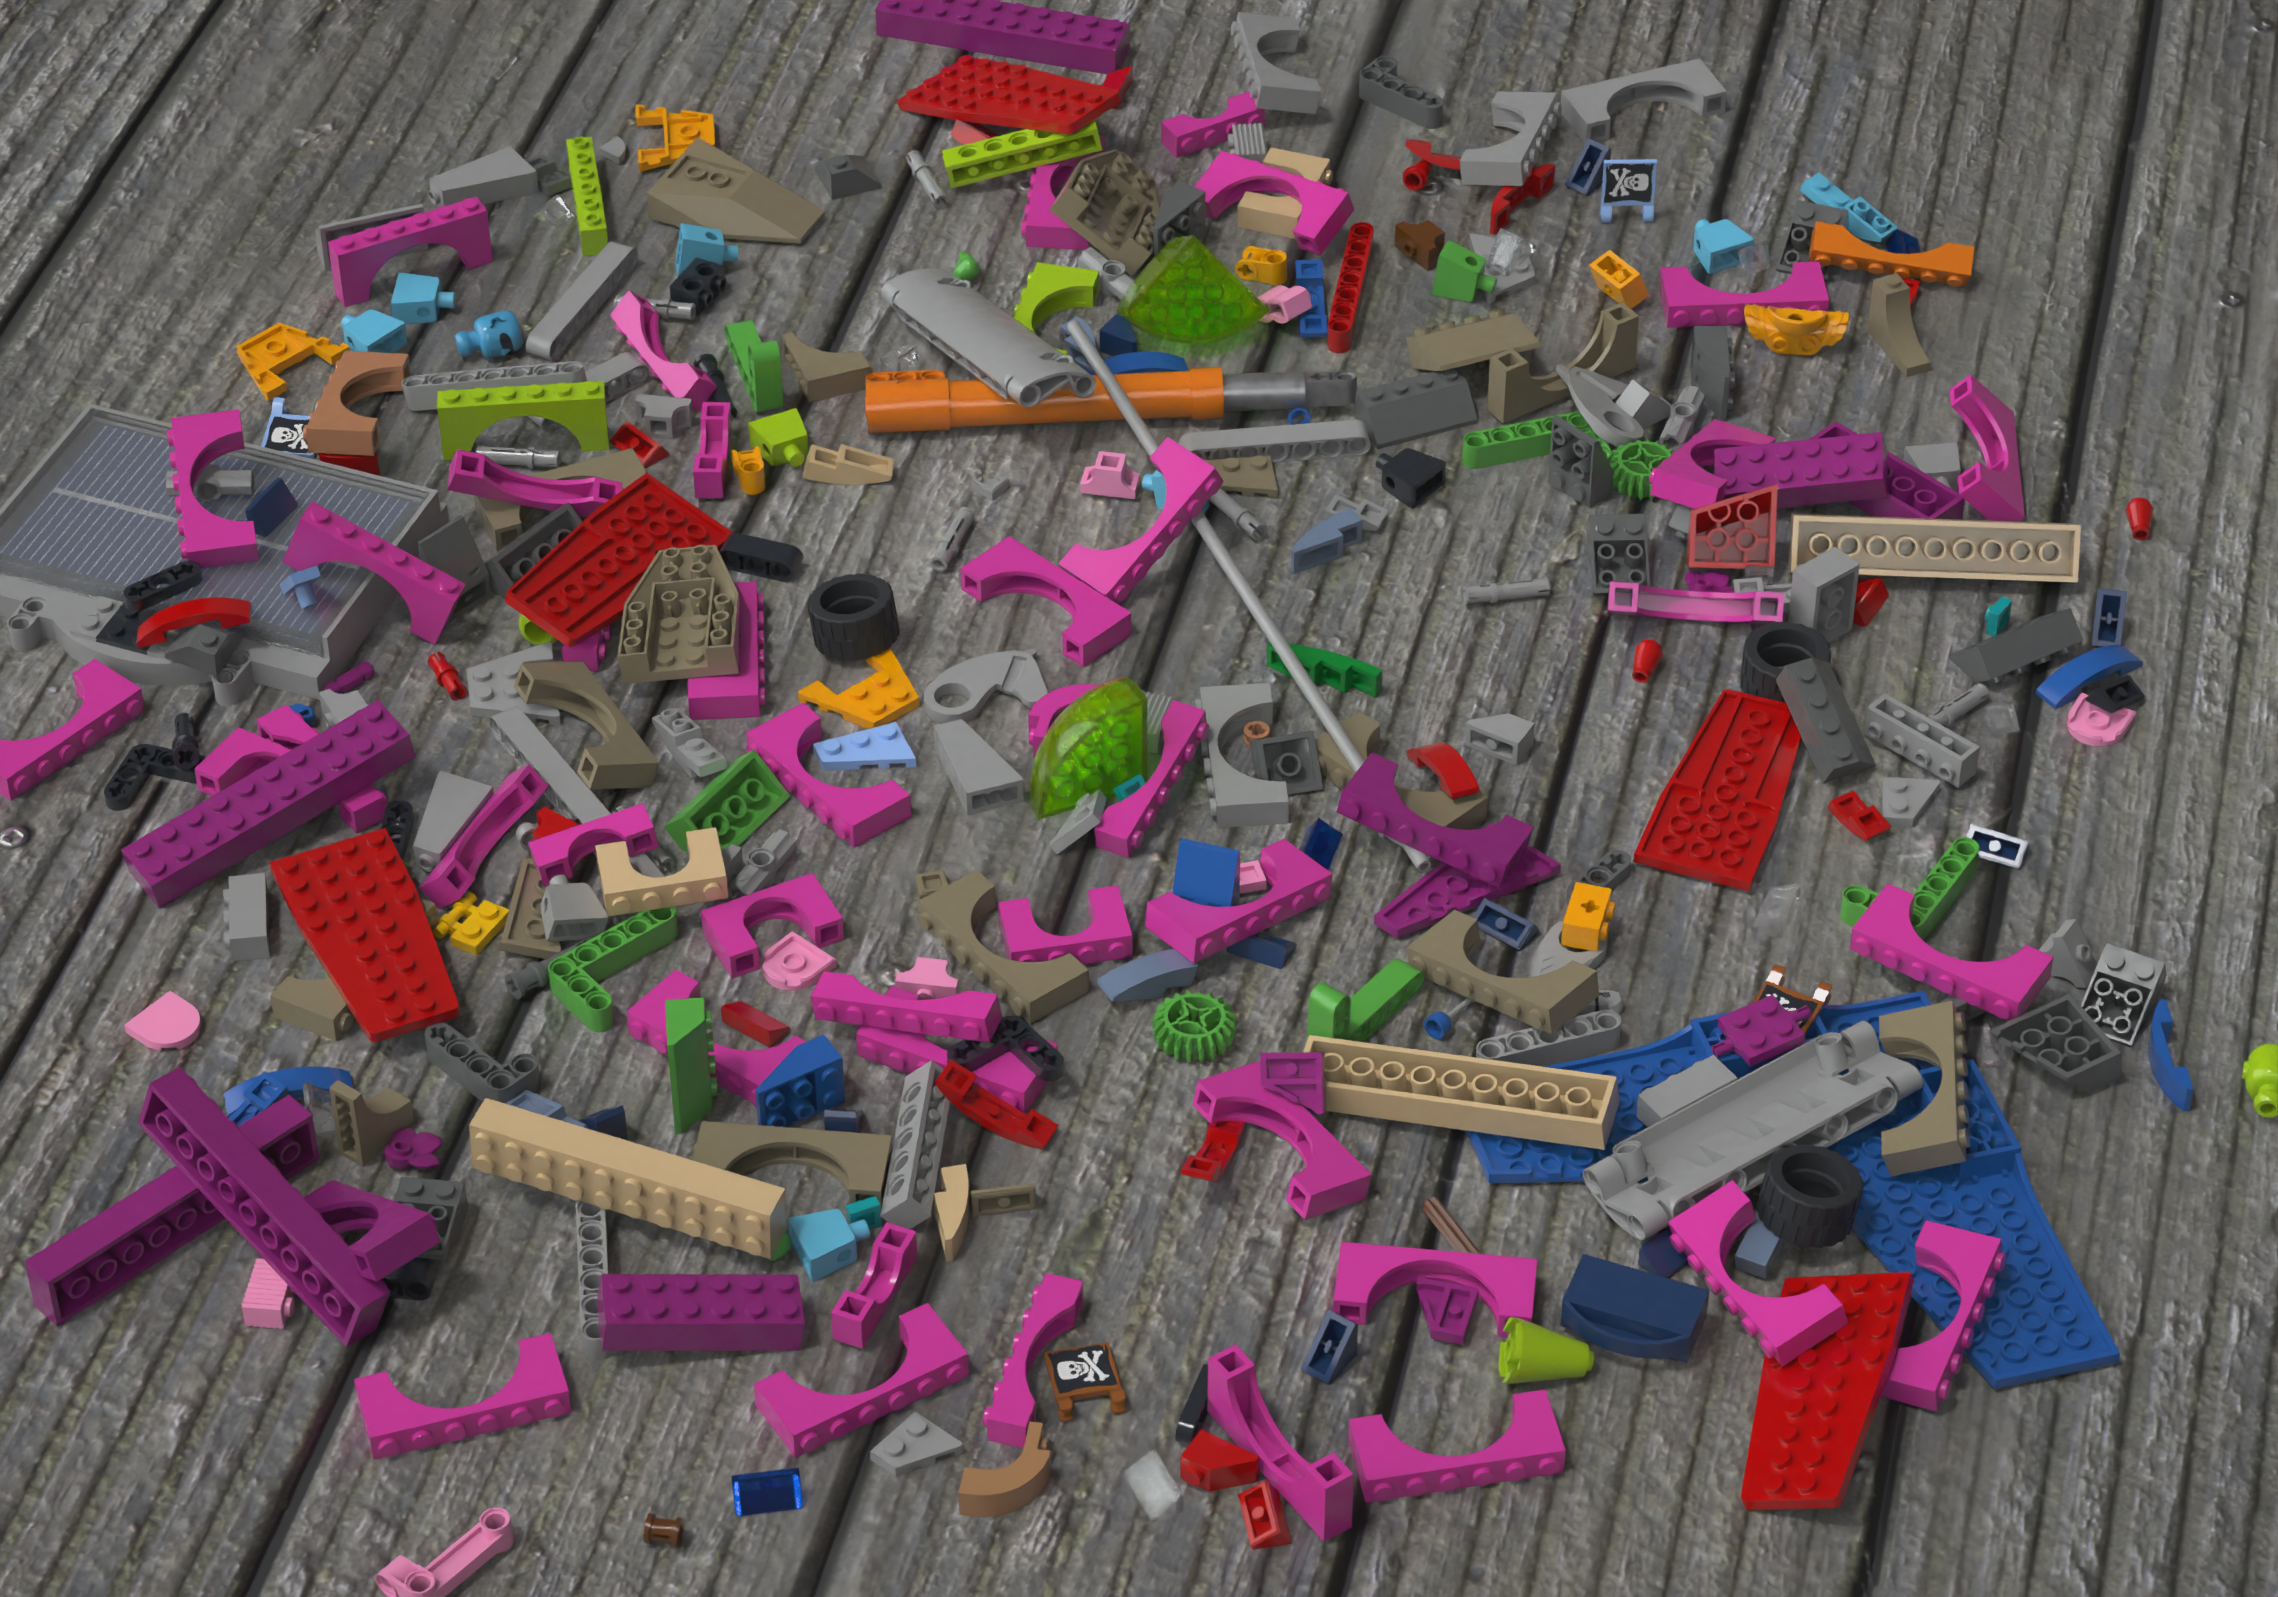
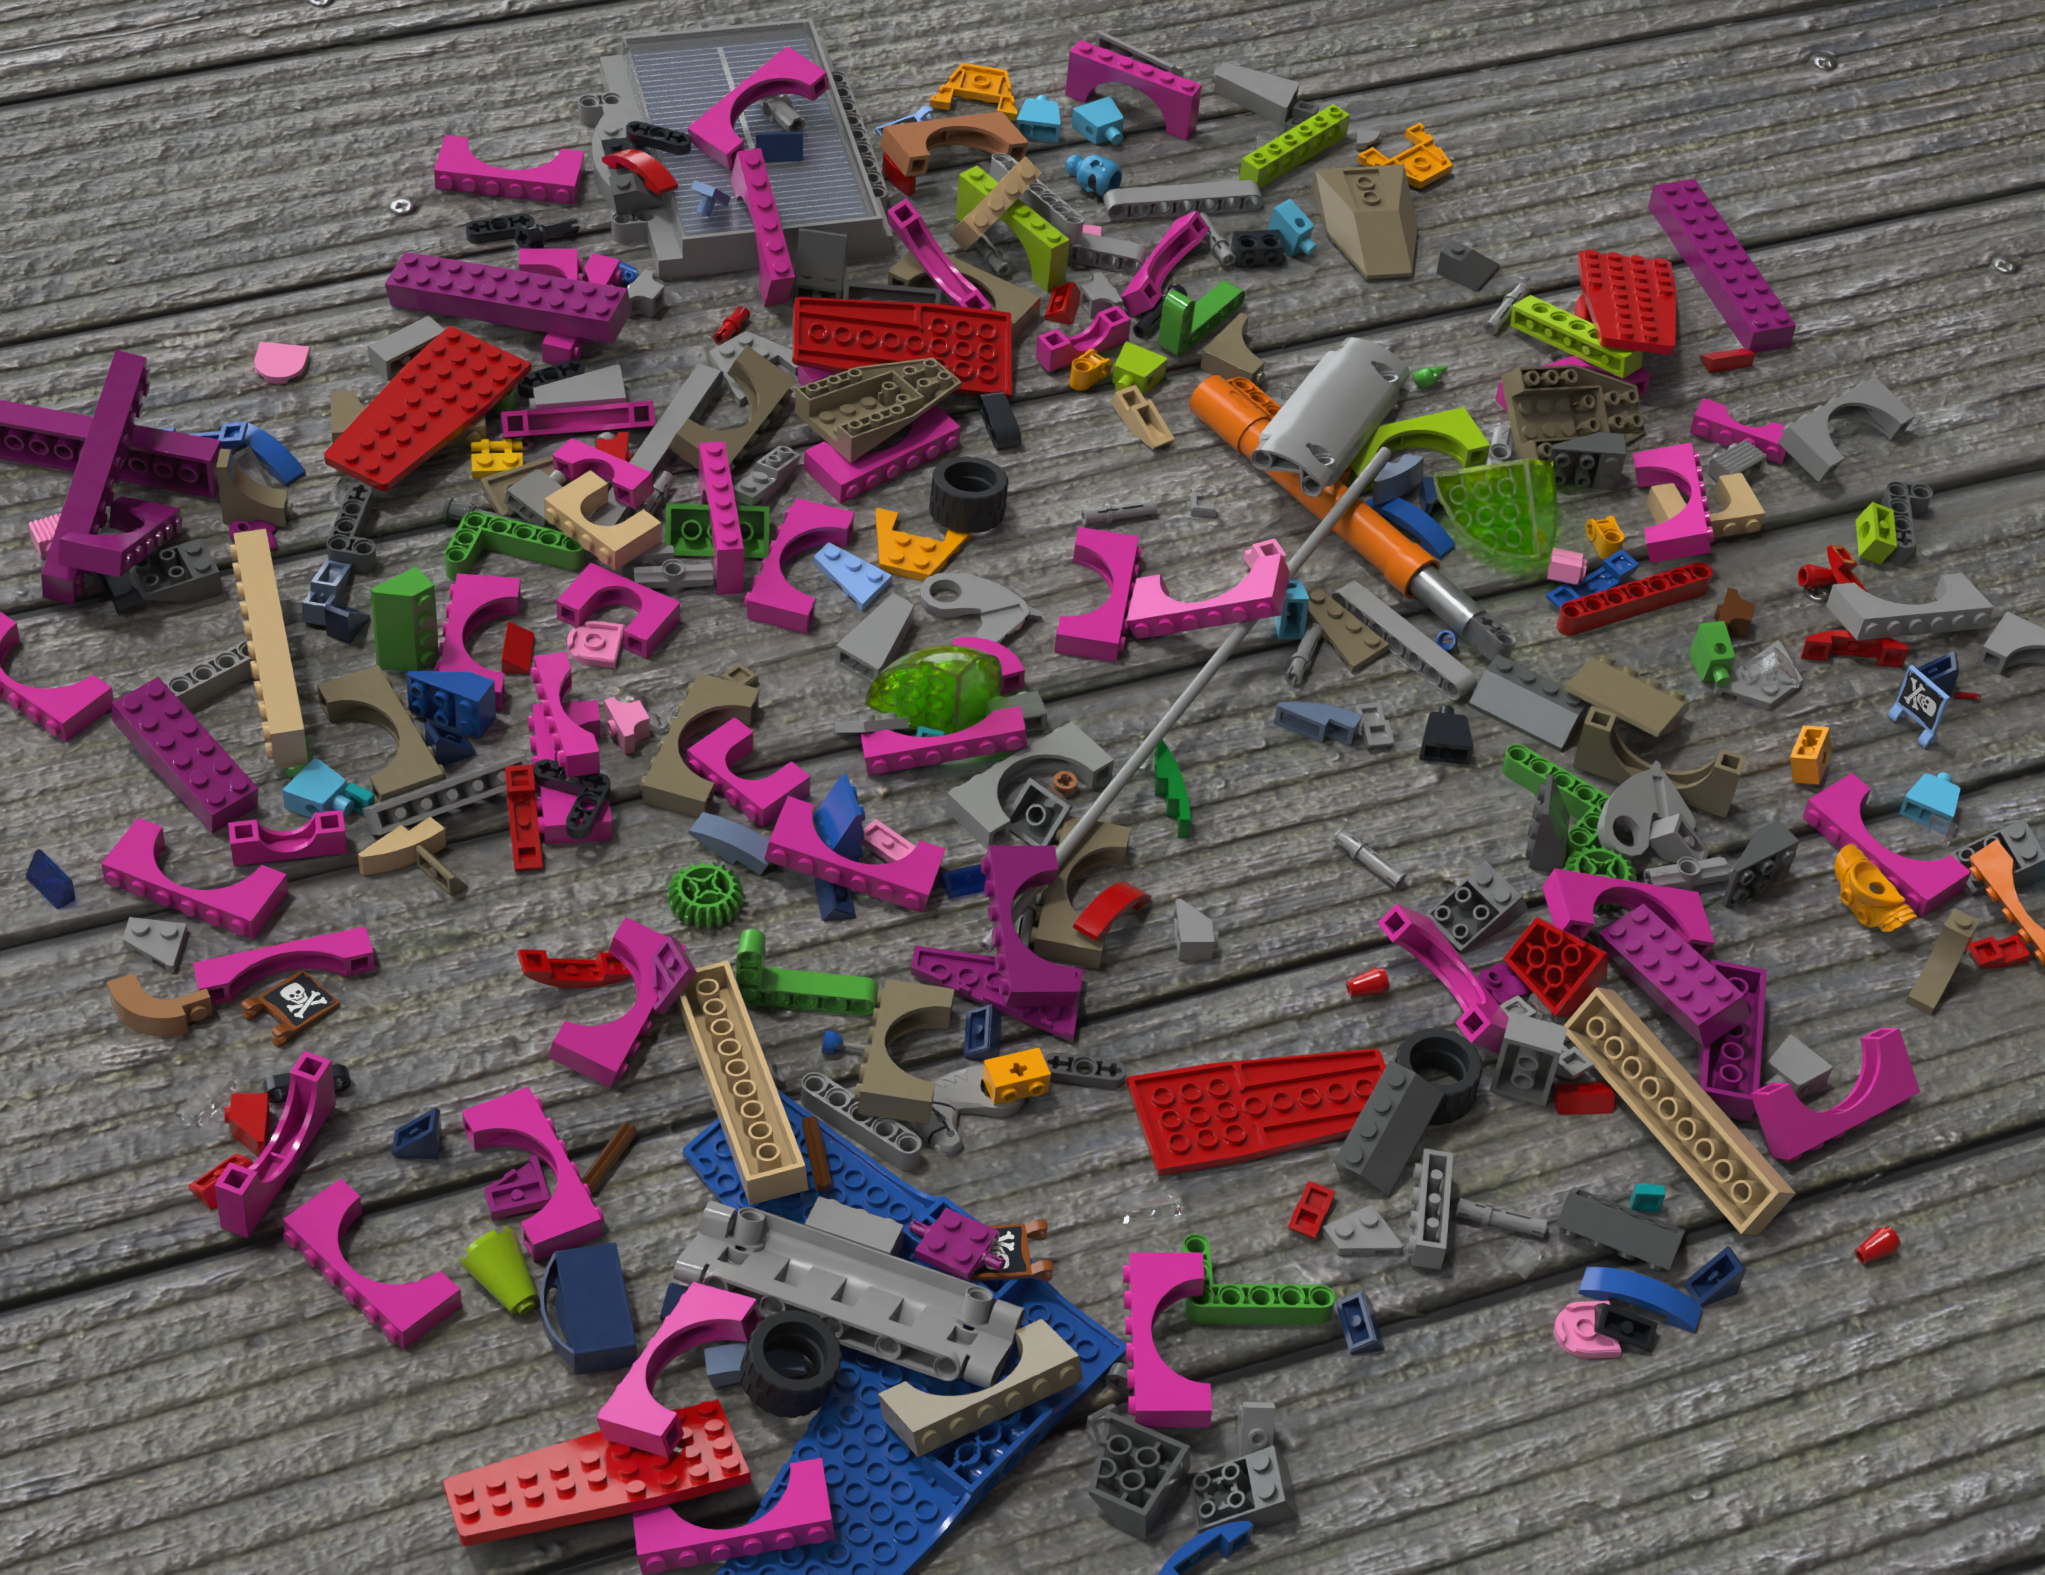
camera: 50 degrees right, 5 degrees up
magenta axle [323,661,375,694] -> none
none -> dark pink arch [699,441,744,595]
none -> tan arch [949,156,1042,251]
none -> lime brick [1856,502,1897,564]

